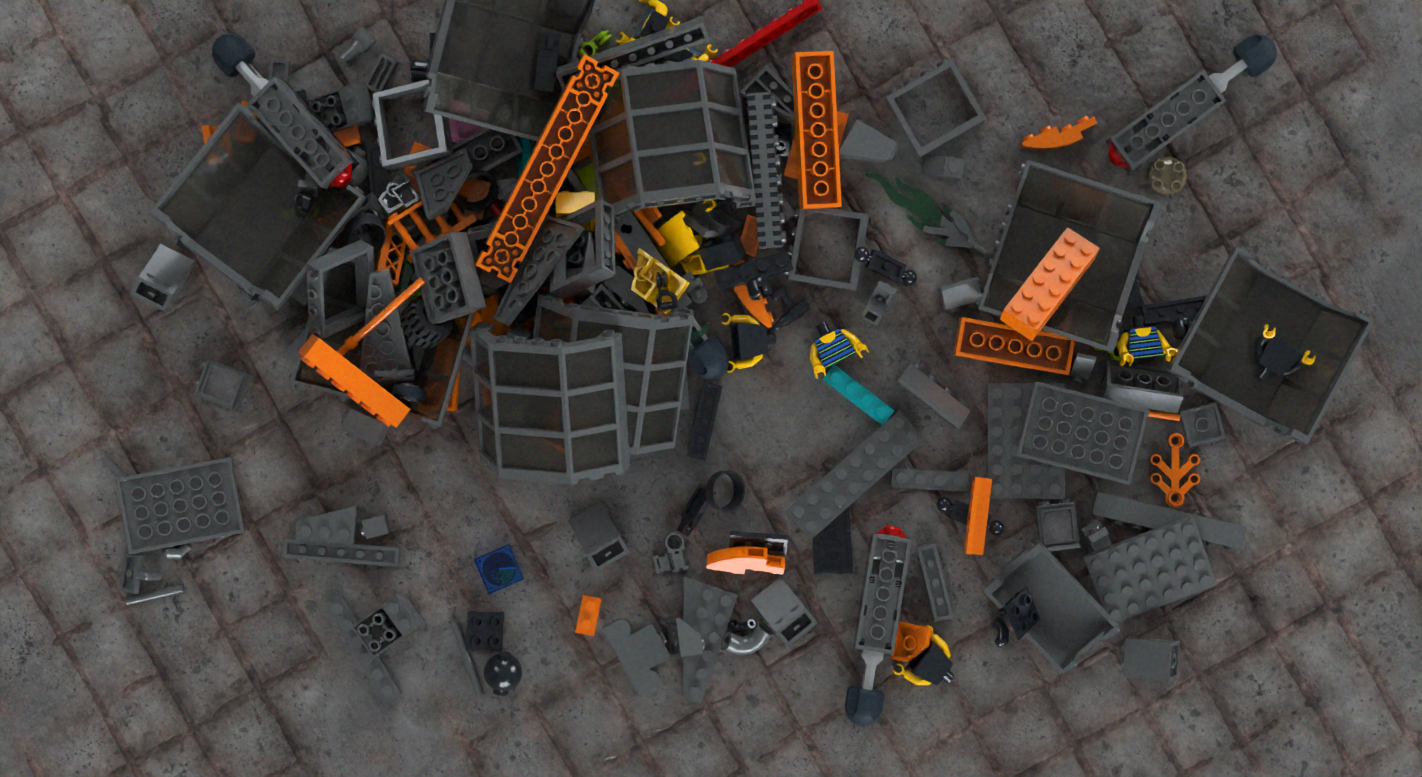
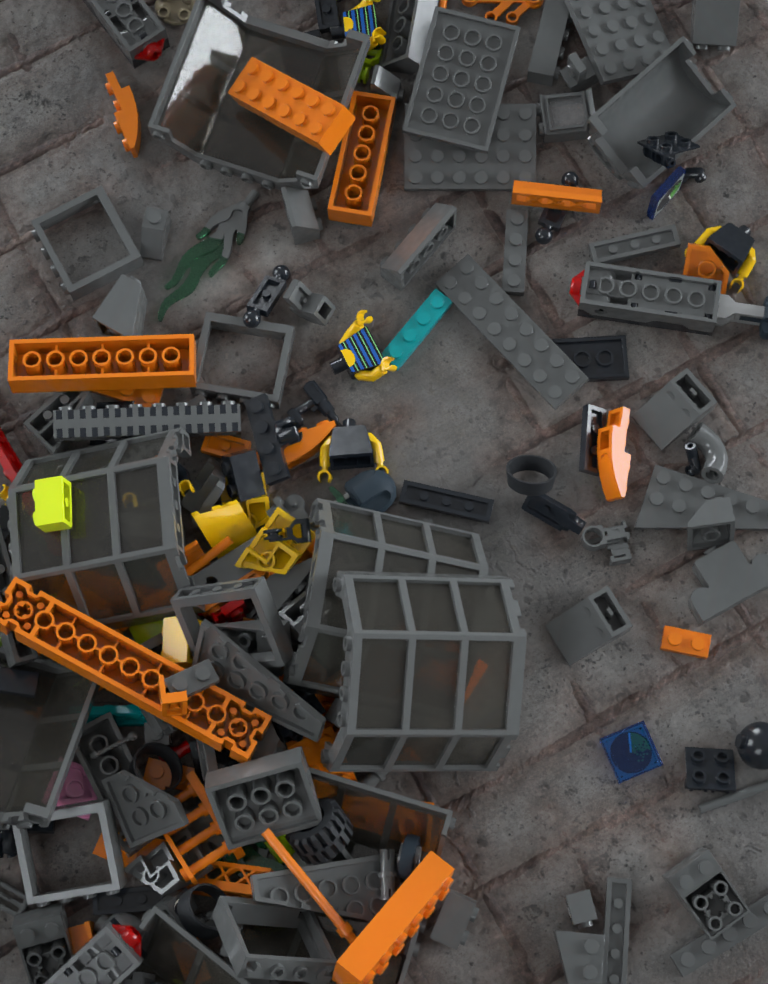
camera: 85 degrees left, 15 degrees down
none -> neon yellow brick [32,476,72,533]
none -> dark grey hinge [90,731,137,759]
none -> orange panel [158,675,188,718]
none -> dark grey plate [164,659,220,698]
none -> clear blue tile [647,166,686,220]

